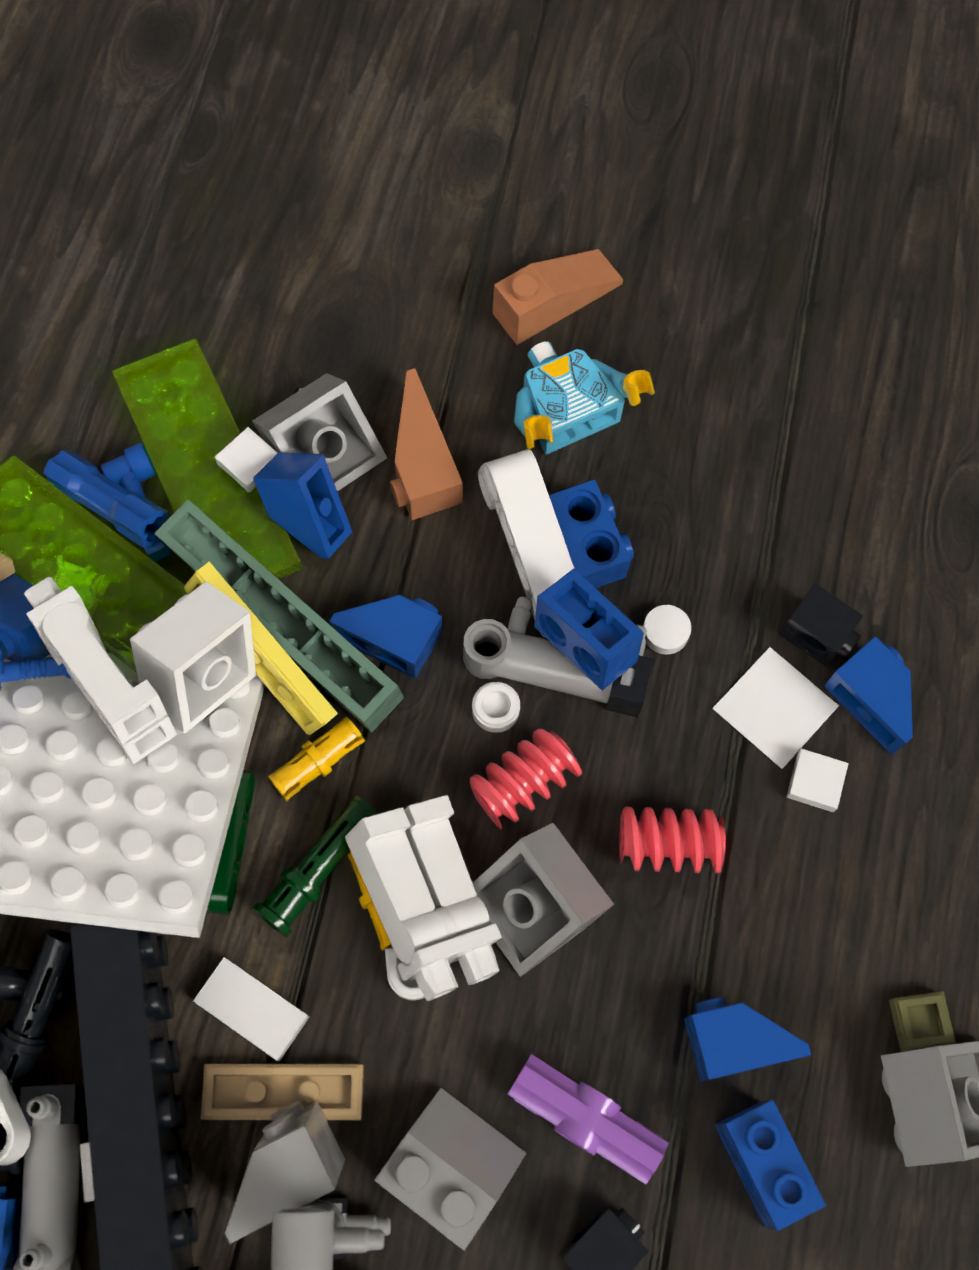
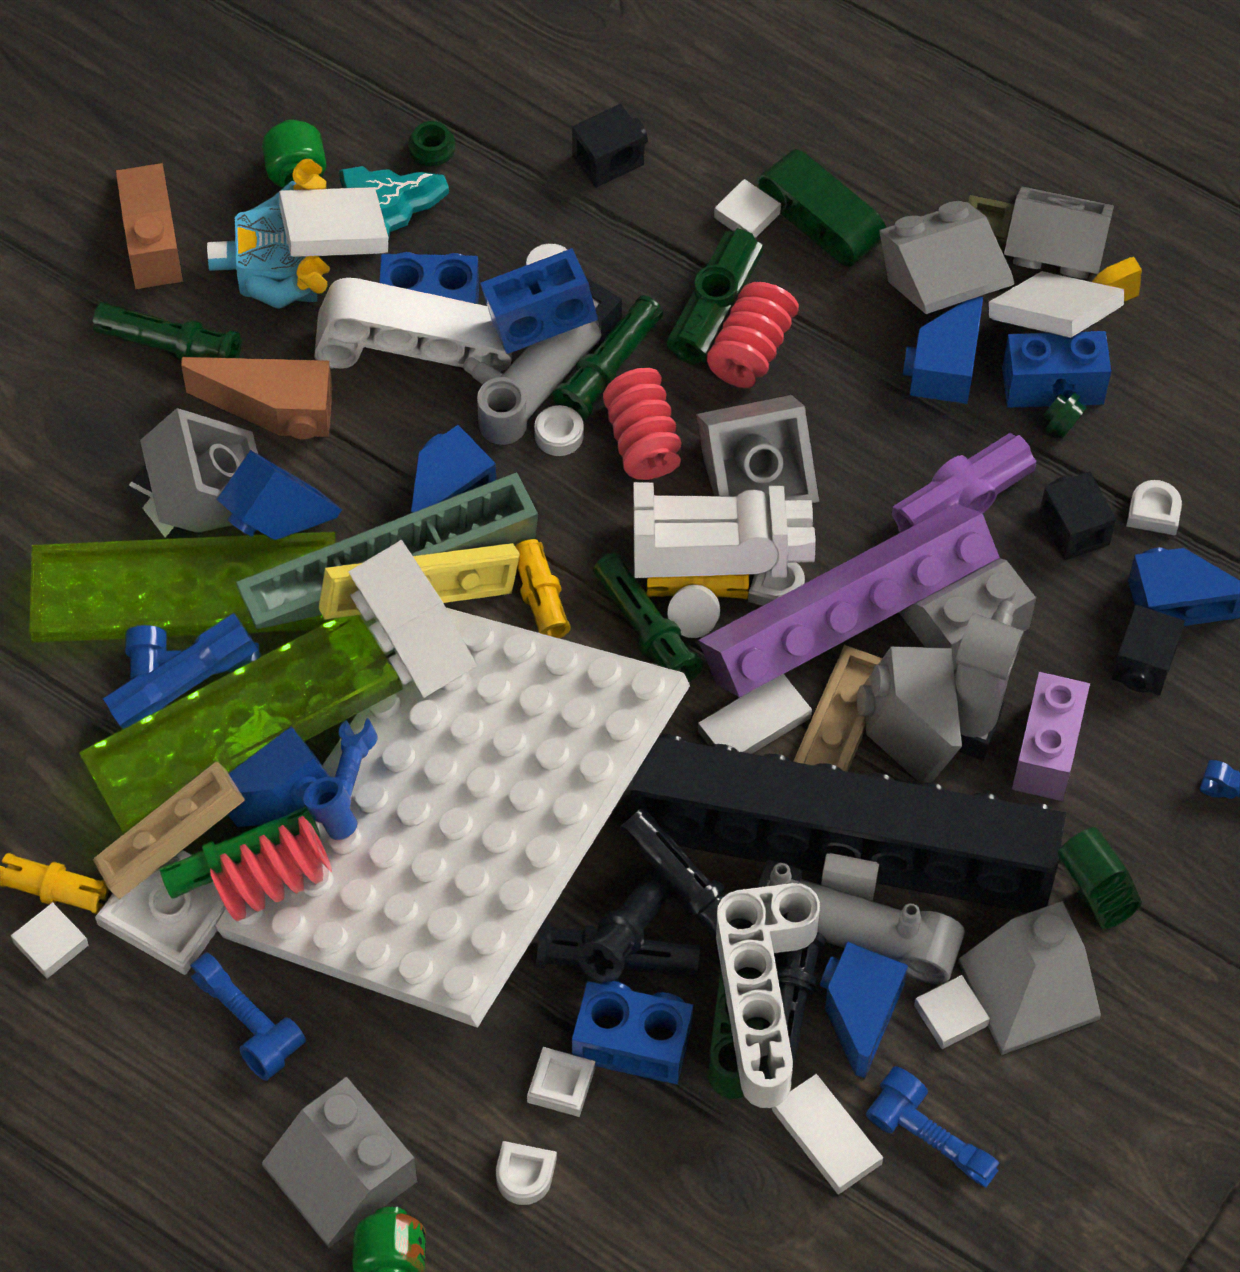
camera: 65 degrees left, 10 degrees down
white hips [24,577,177,764] -> none
white tile [215,427,277,493] -> none
white sticker [712,647,839,769] -> none
blue slope [824,636,913,755] -> none
none -> dark green pin [93,302,242,362]
none -> green head [262,120,327,188]
none -> white tile [279,187,388,257]
none -> teal rock [339,166,449,240]
none -> dark green plate [408,121,456,166]
none -> dark green pin [552,295,664,420]
none -> dark green piece [667,228,763,365]
none -> white tile [668,584,720,638]
none -> medium lavender brick [698,504,1000,697]
none -> dark green beam [757,149,887,267]
none -> light grey slope [879,201,1014,314]
none -> white tile [989,271,1124,338]
none -> dark green plate [1043,392,1087,439]
none -> yellow tile [1092,257,1142,301]

